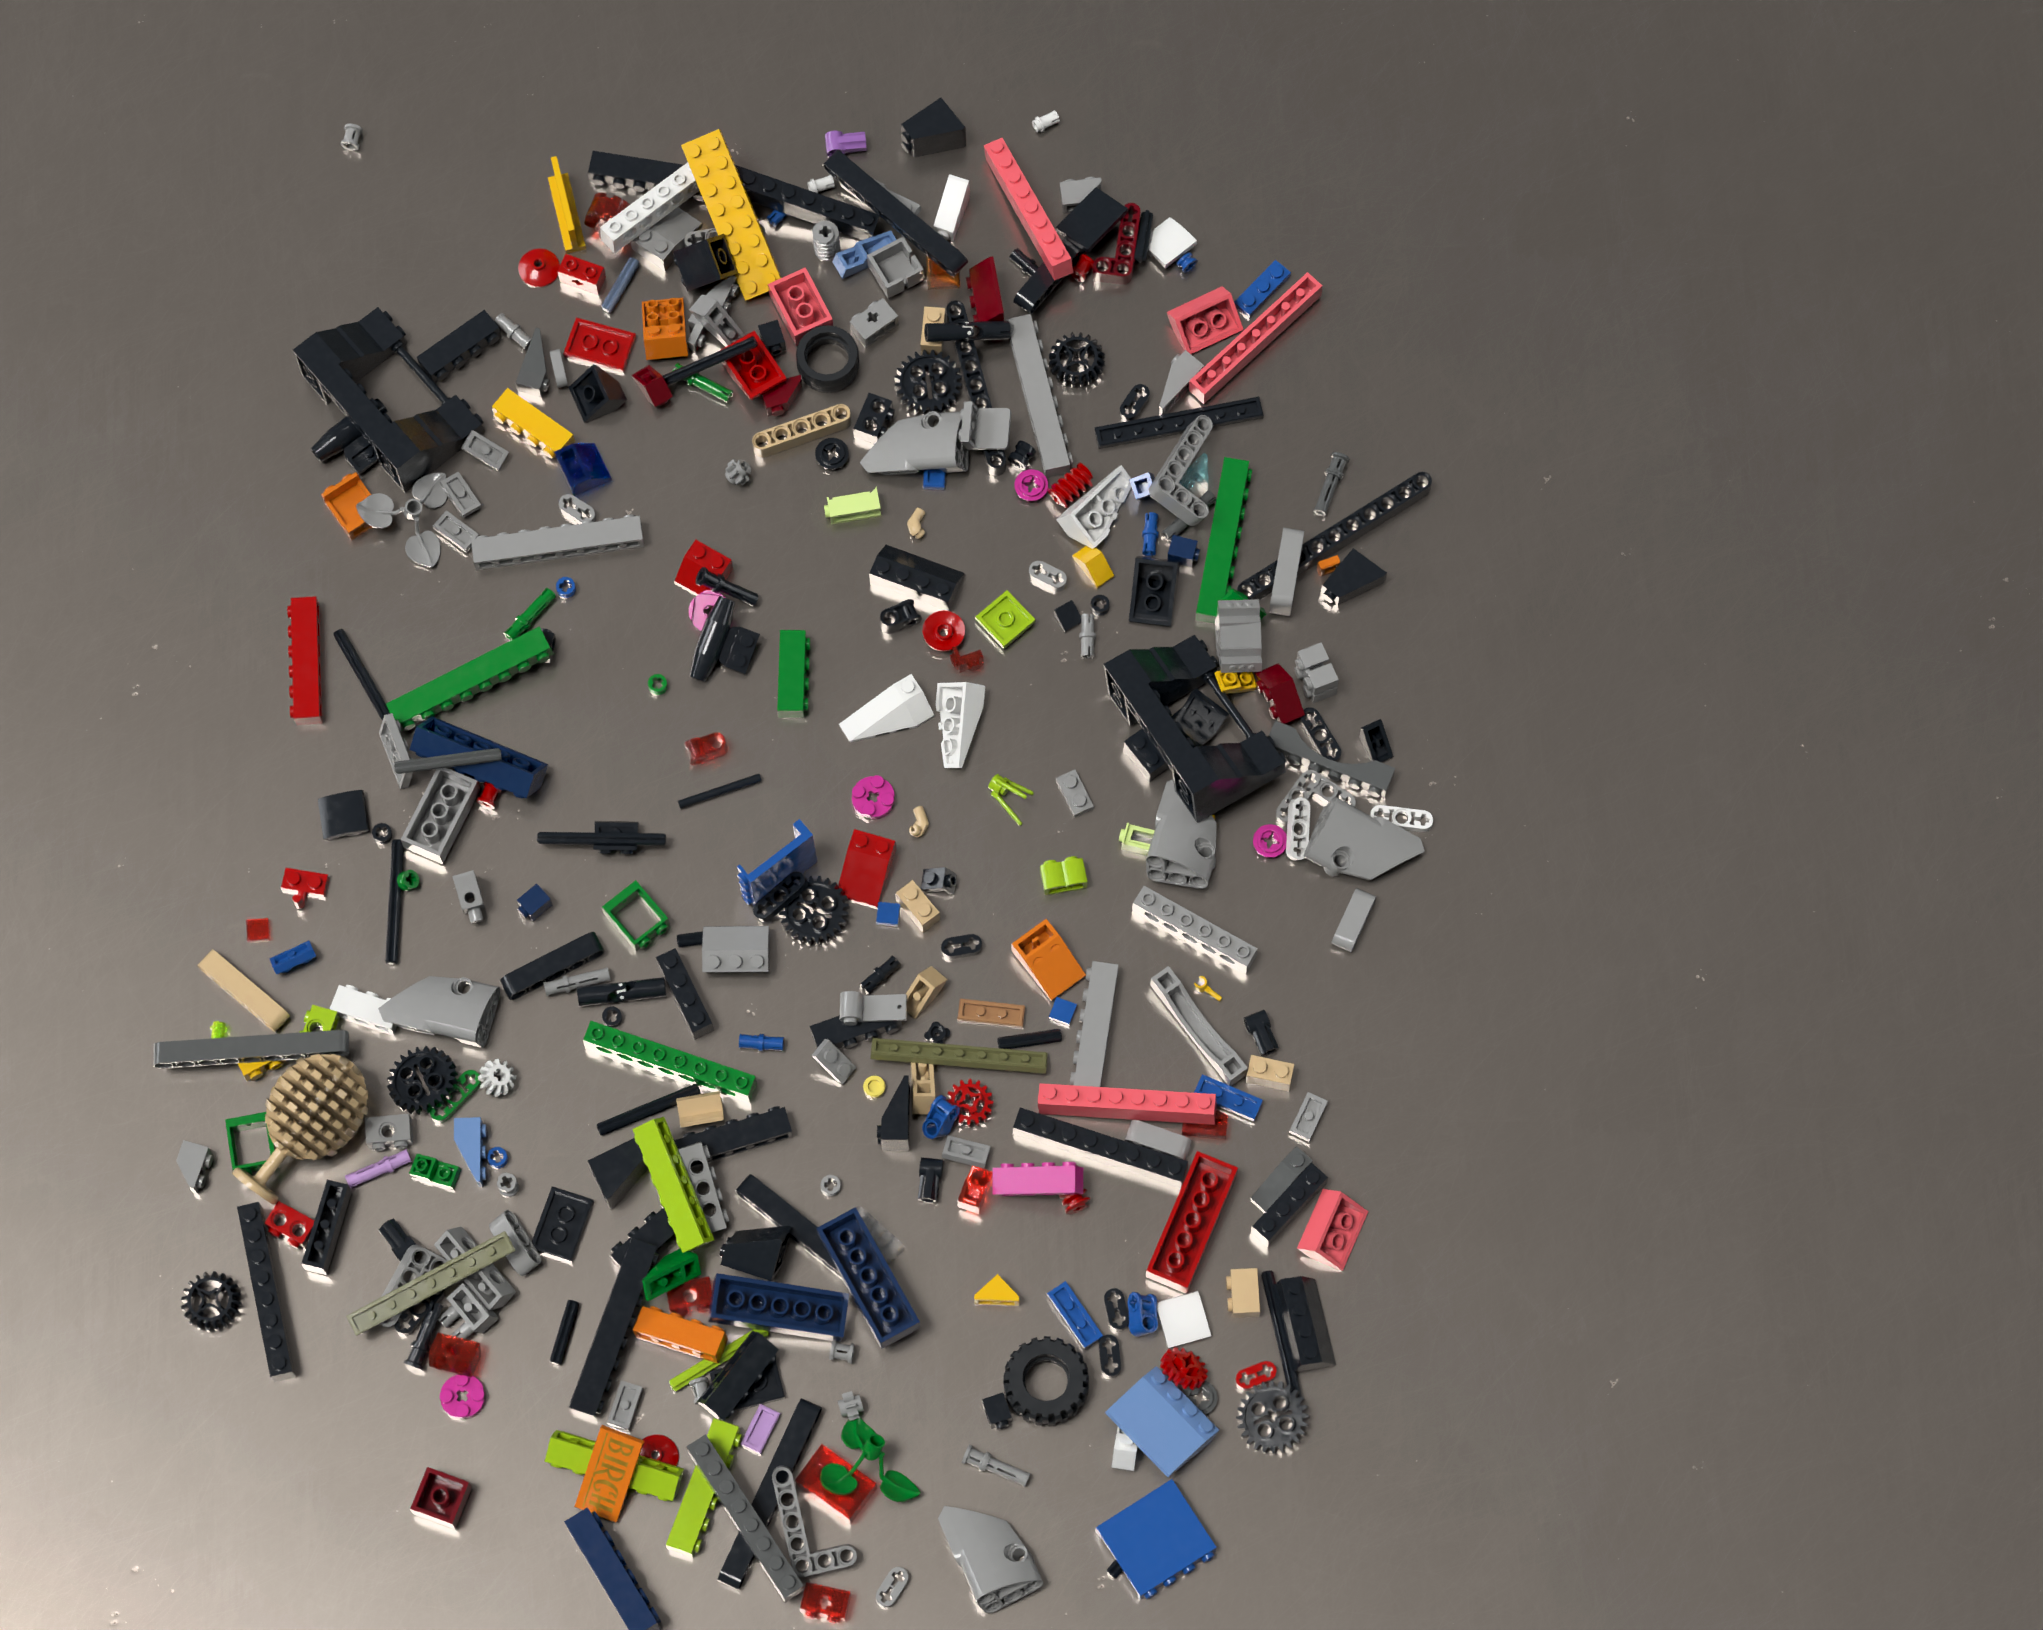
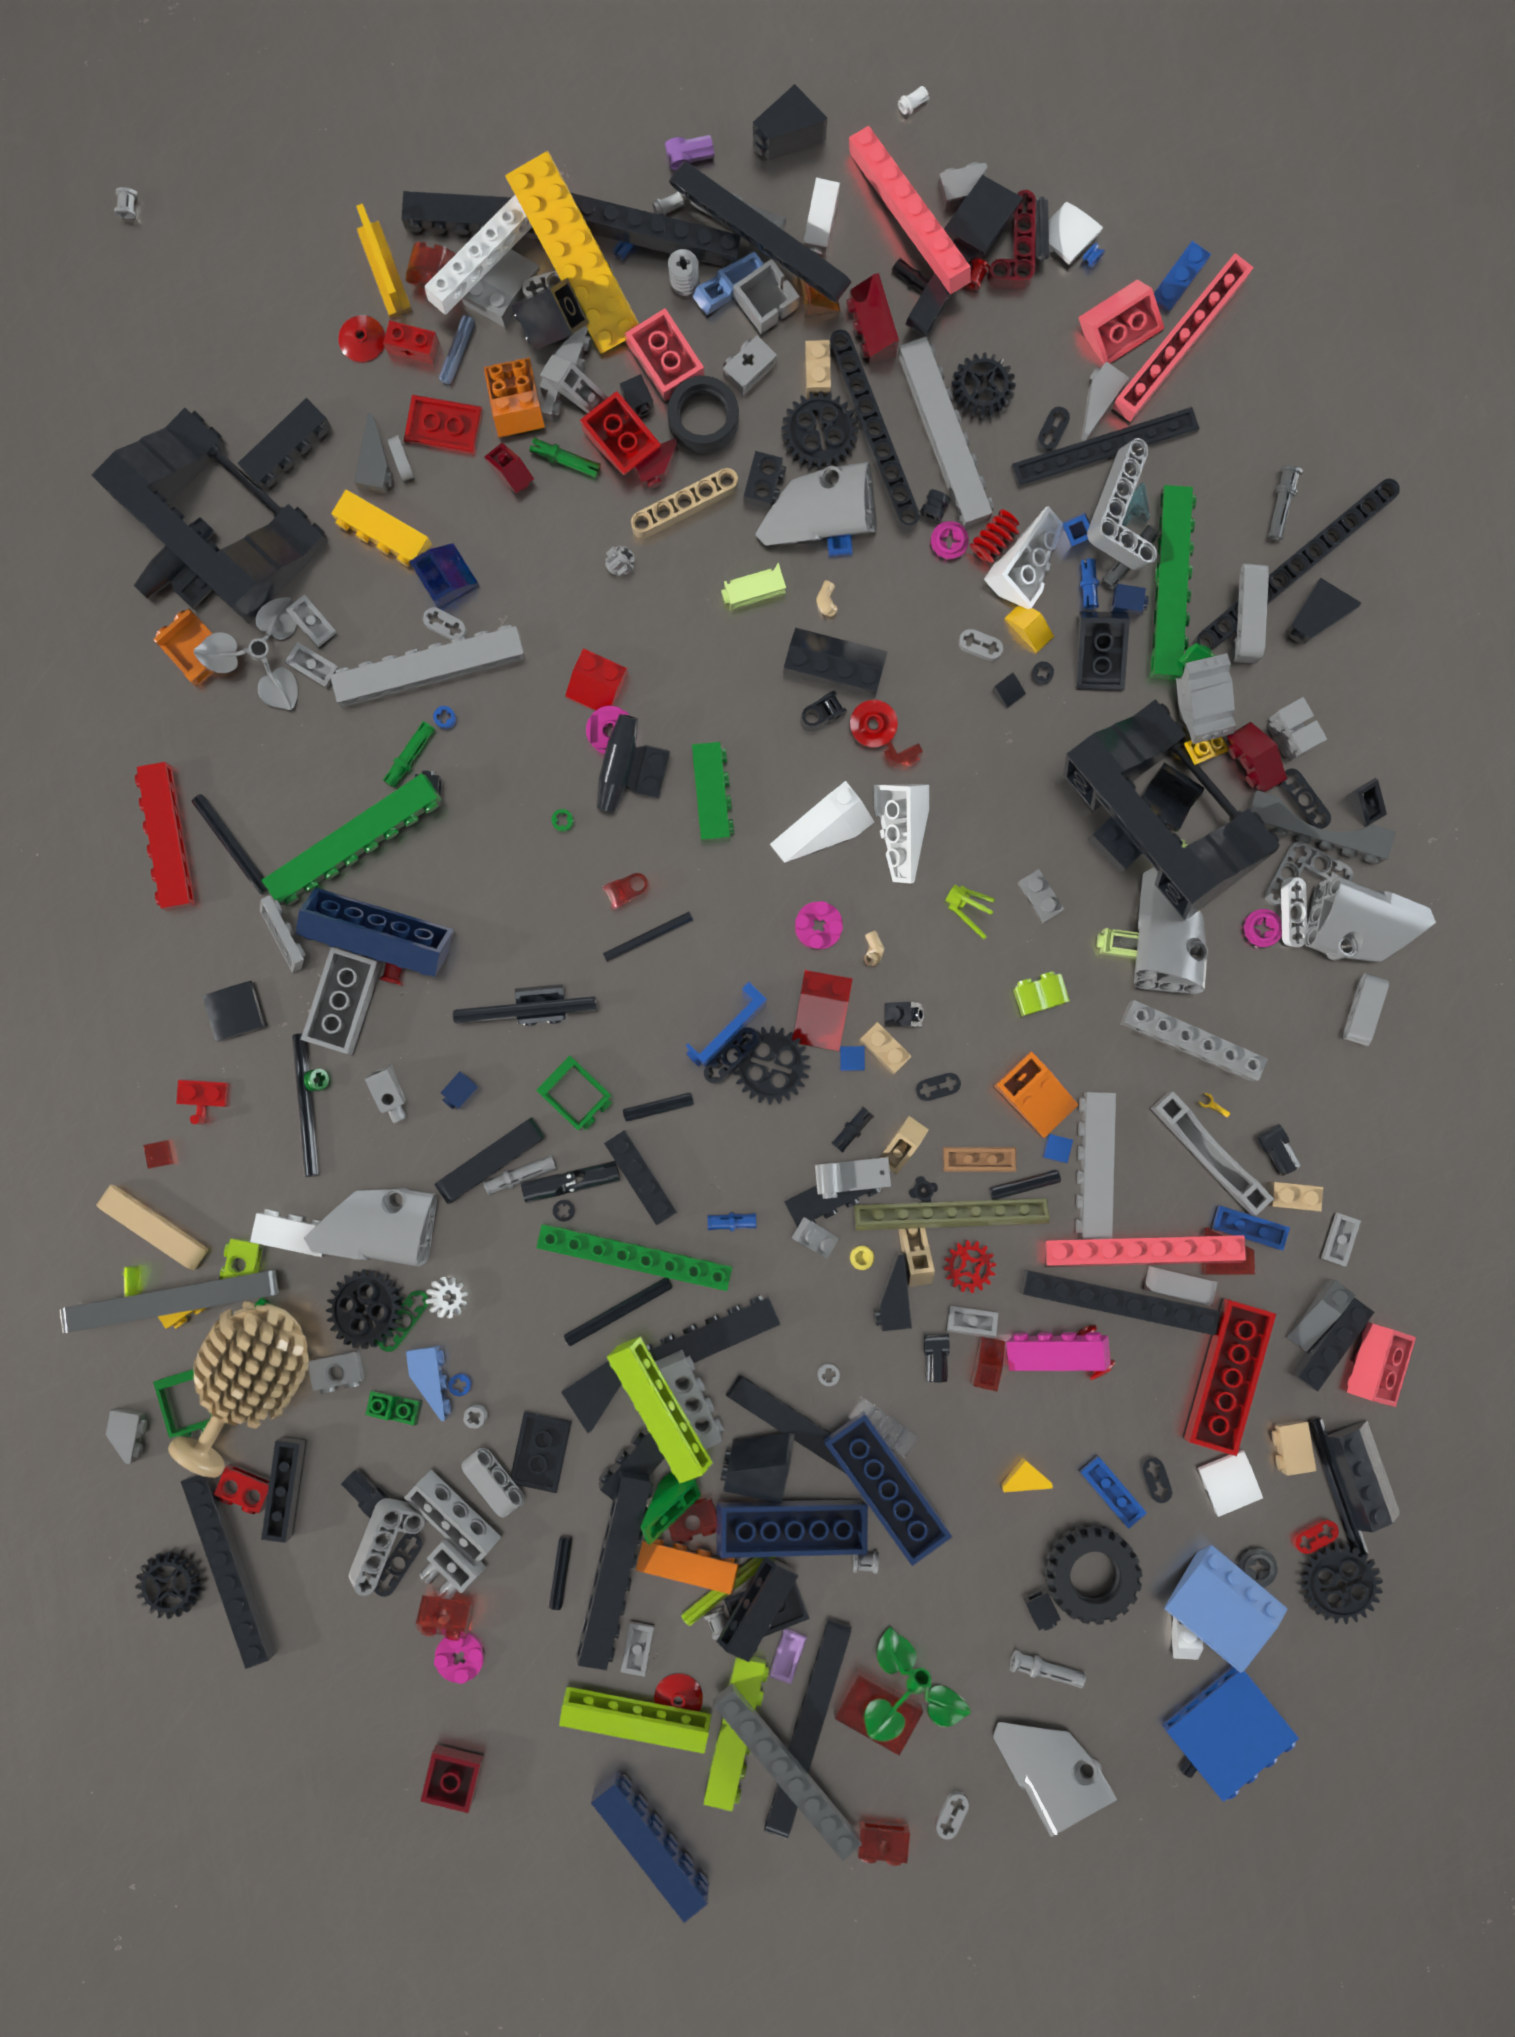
camera: 10 degrees left, 15 degrees up
blue plate [270,941,316,975] -> none
lavender pin [345,1149,412,1188] -> none
olive tile [346,1231,516,1336] -> none
black bush [372,823,393,845] -> none
dark grey axle [394,748,502,774] -> none
black pin [404,1301,444,1370] -> none
light grey plate [461,430,509,470] -> none
light grey pin [494,313,532,349] -> none
black slope [568,364,627,423] -> none
orange tile [574,1425,644,1523] -> none
black axle [663,337,758,386] -> none
tan panel [676,1091,724,1127] -> none
black pin [695,567,758,606] -> none
light grey slope [702,926,770,972] -> none
light grey beam [772,1466,857,1577] -> none
black gear [815,438,849,470] -> none
light grey gear [838,1391,864,1421] -> none
blue piece [922,1095,960,1139] -> none
black piece [924,321,1010,342] -> none
light grey bracket [958,401,1011,450] -> none
lime plate [975,590,1036,649] -> none
light grey pin [1079,614,1096,659] -> none
black beam [1099,1335,1121,1378] -> none
blue piece [1127,1292,1158,1337] -> none
red gear [1160,1347,1208,1390] -> none
orange tile [1317,555,1340,576] -> none
white beam [1370,805,1433,832] -> none

